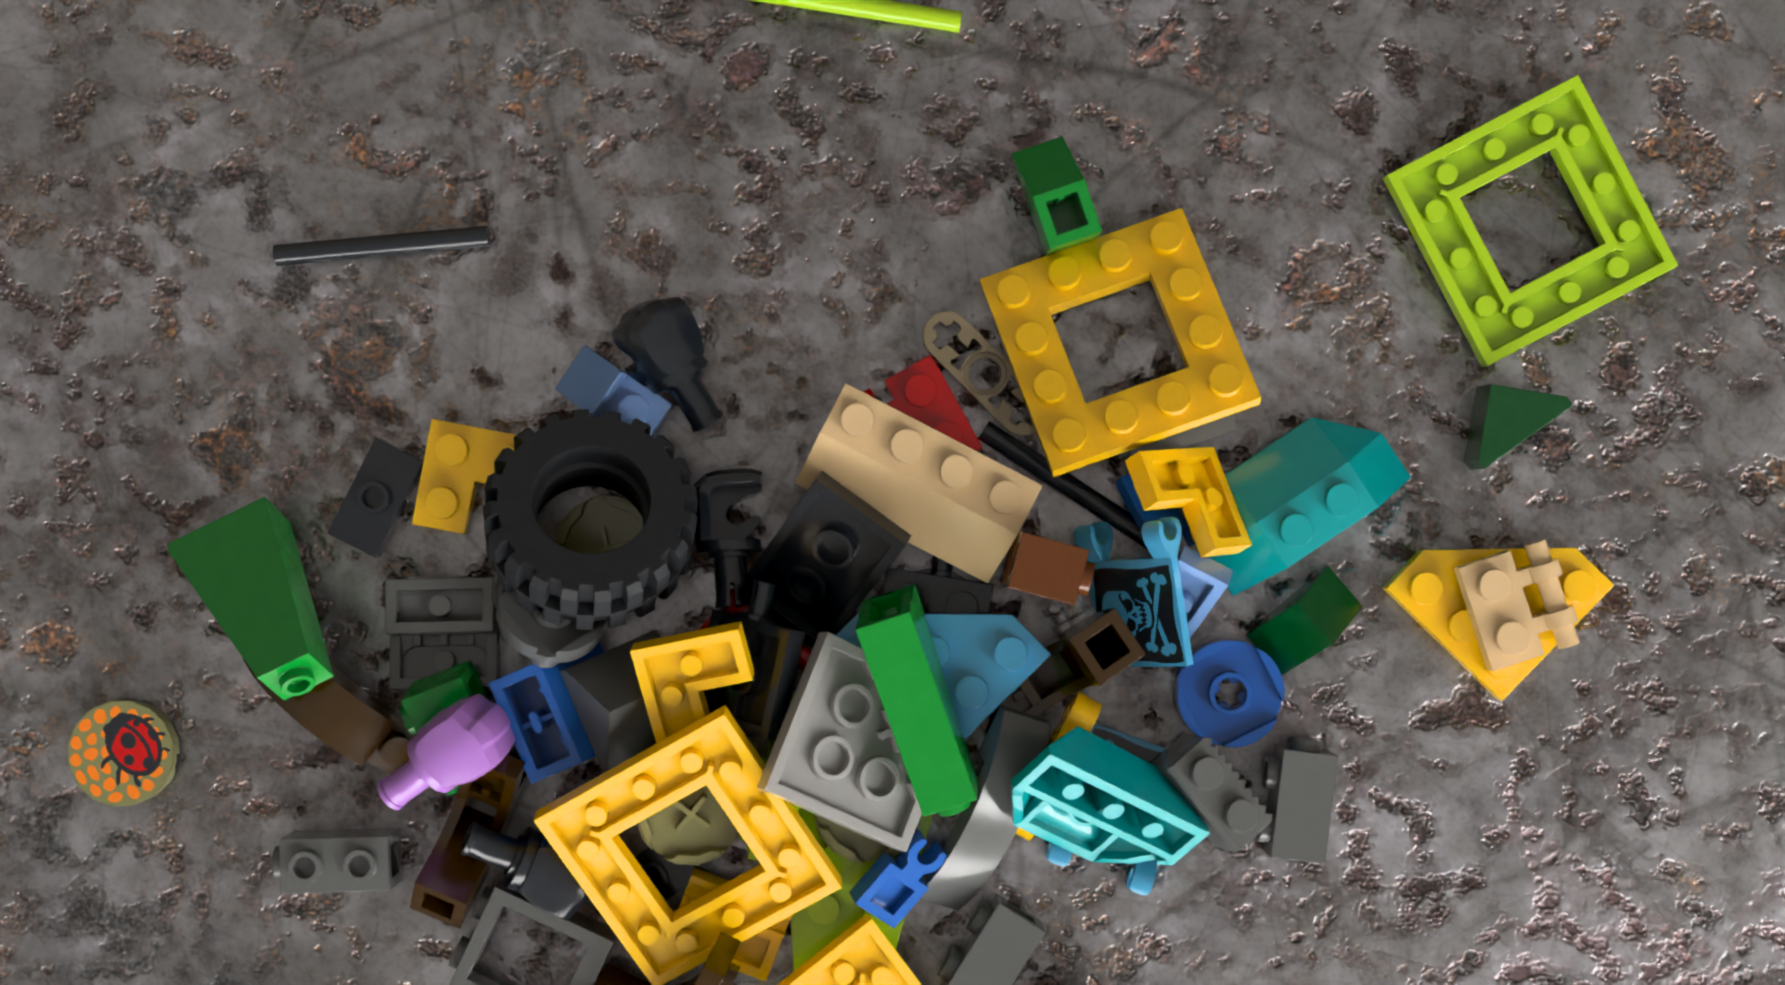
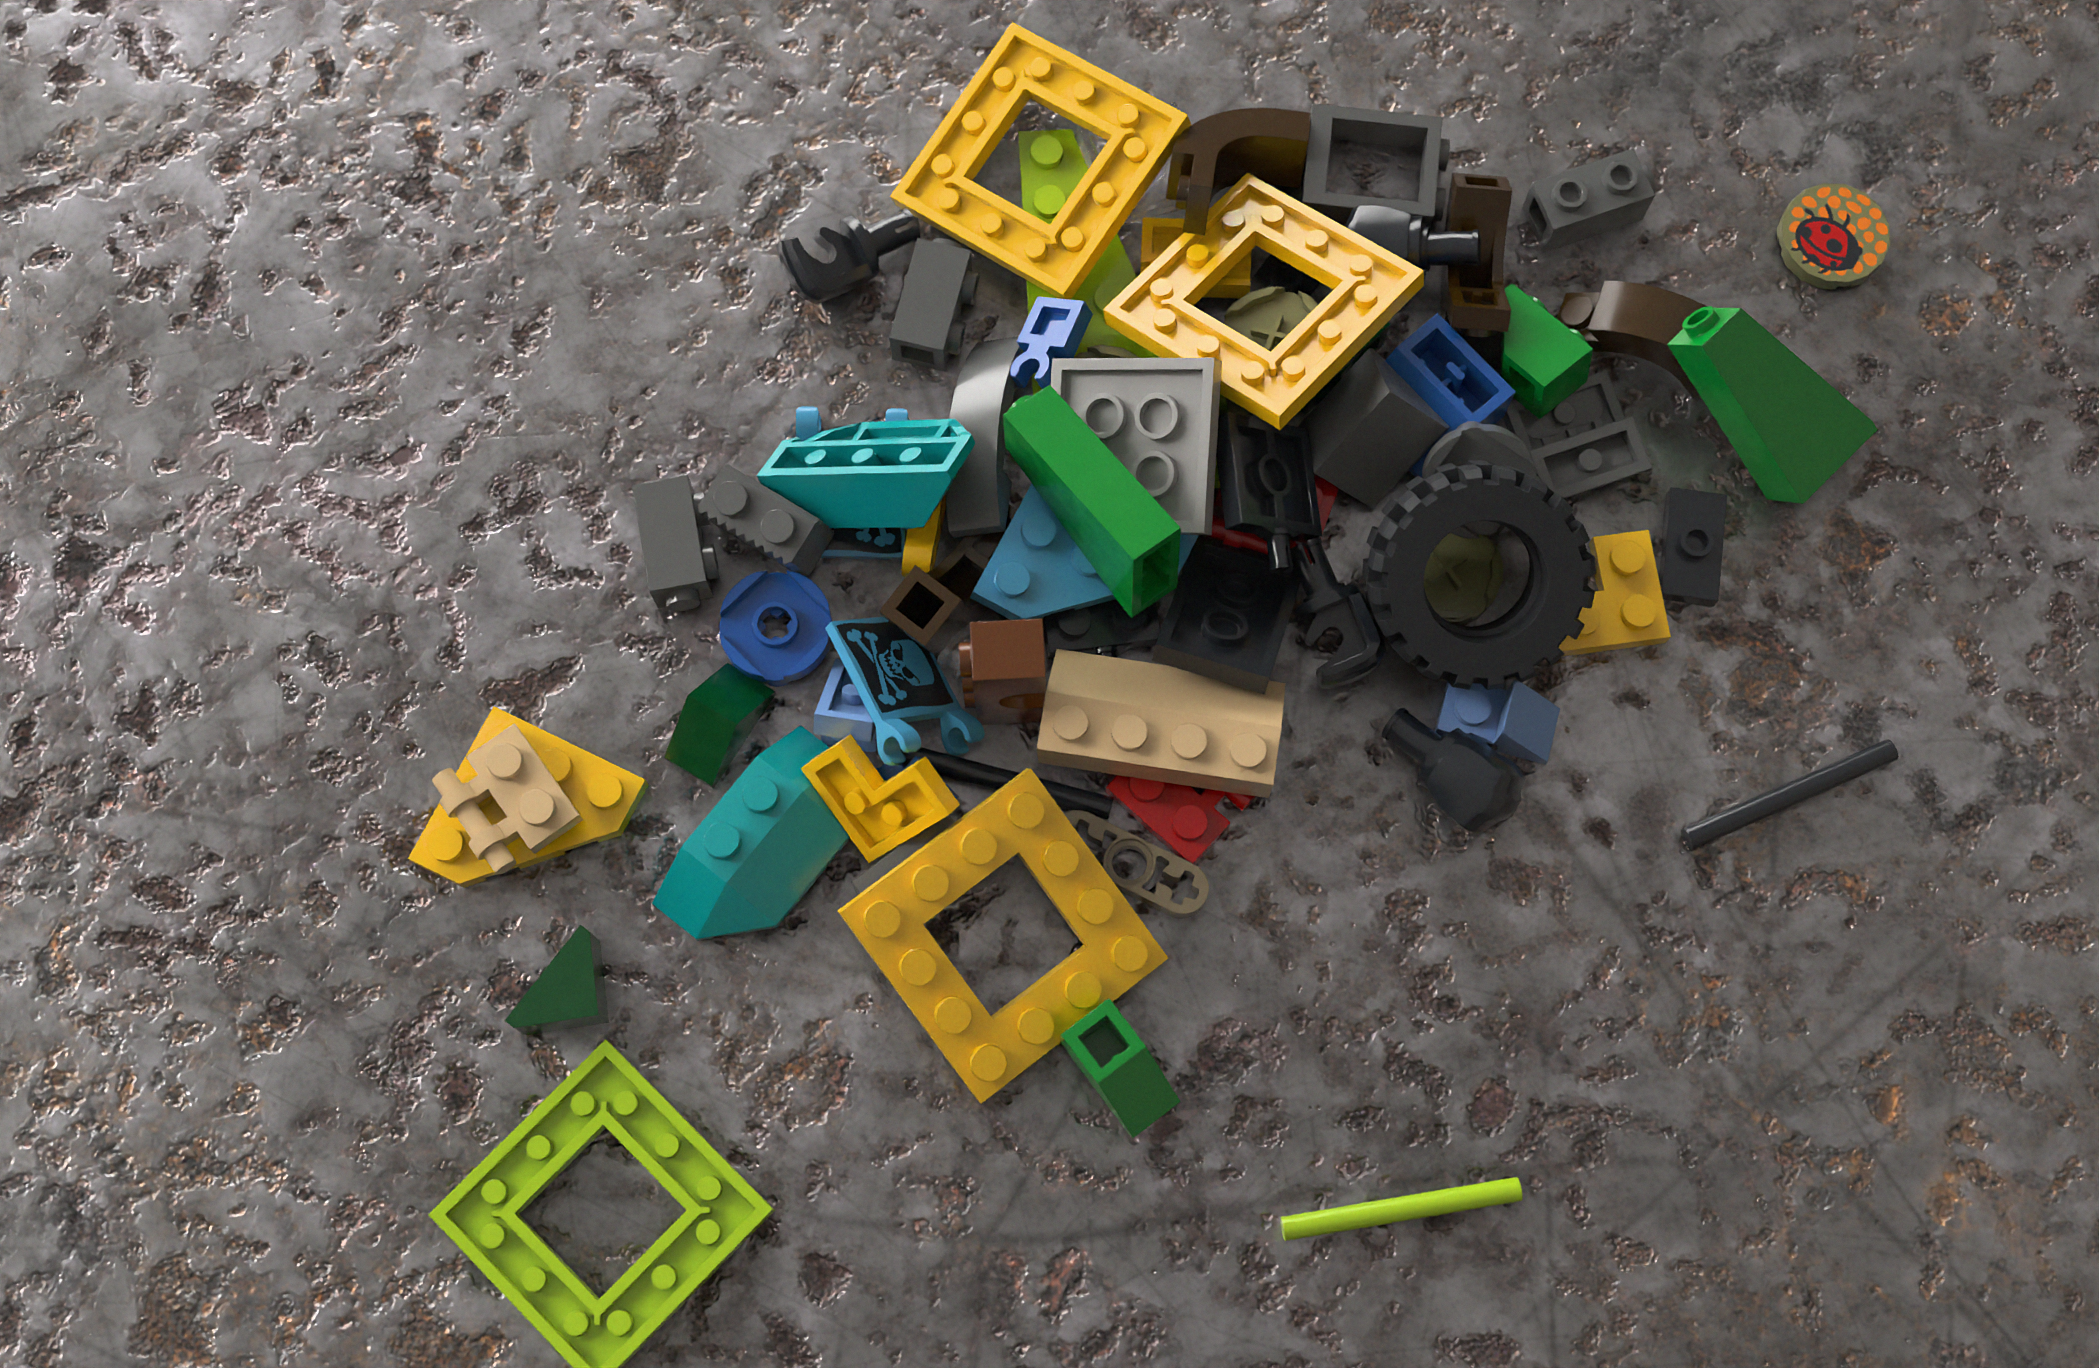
camera: 165 degrees right, 15 degrees down
medium lavender piece [377,694,515,810] -> none
yellow plate [630,621,755,743] -> none

